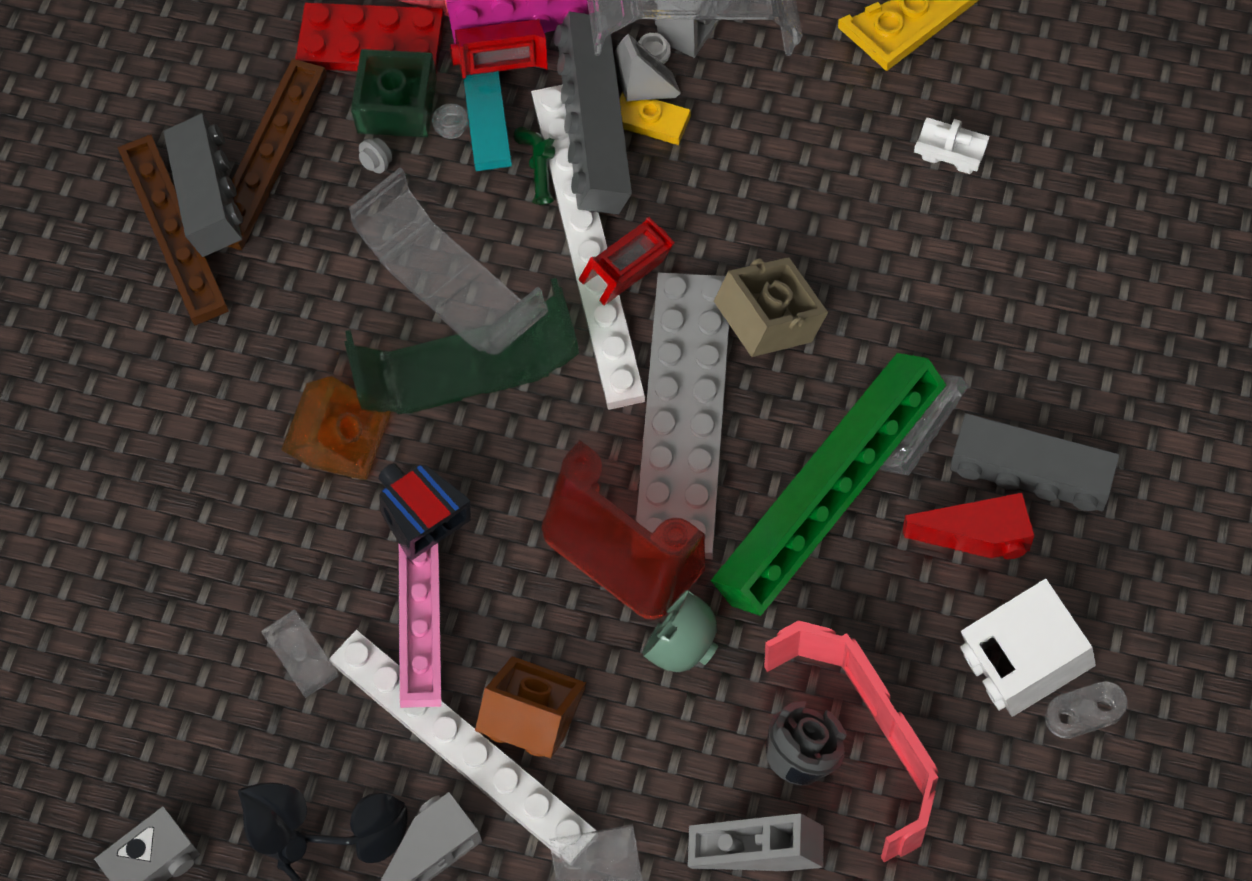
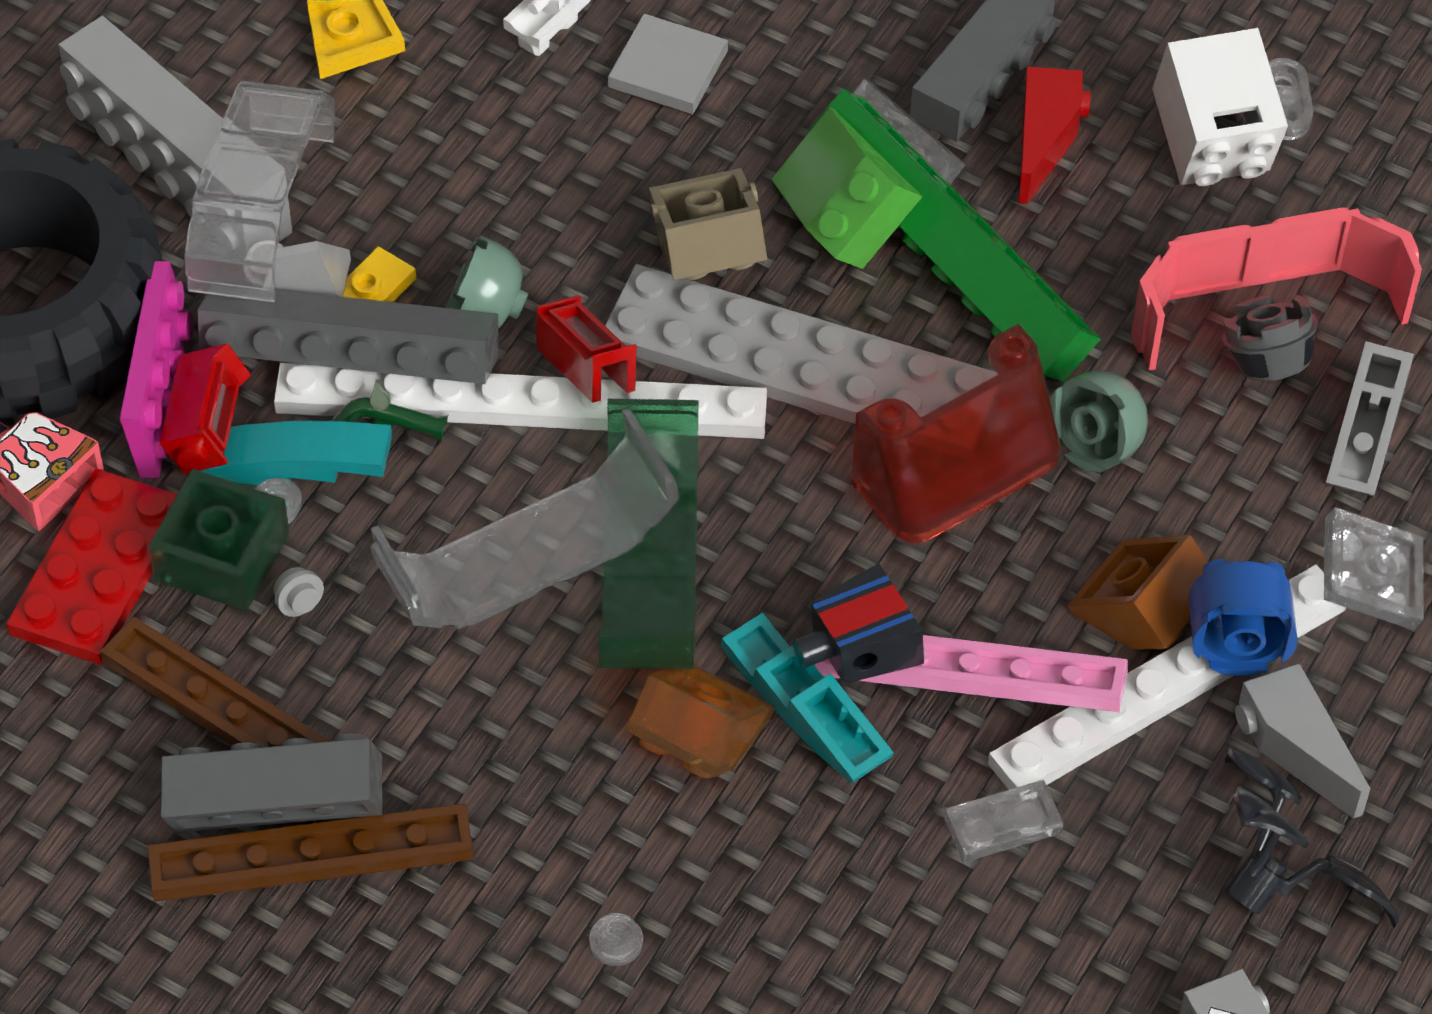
camera: 80 degrees left, 10 degrees down
none -> sand green cylinder [445,235,528,329]
none -> clear plate [589,913,643,966]
none -> light grey tile [608,14,728,114]
none -> teal slope [720,612,894,784]
none -> bright green slope [772,107,923,269]
none -> blue brick [1188,559,1298,676]

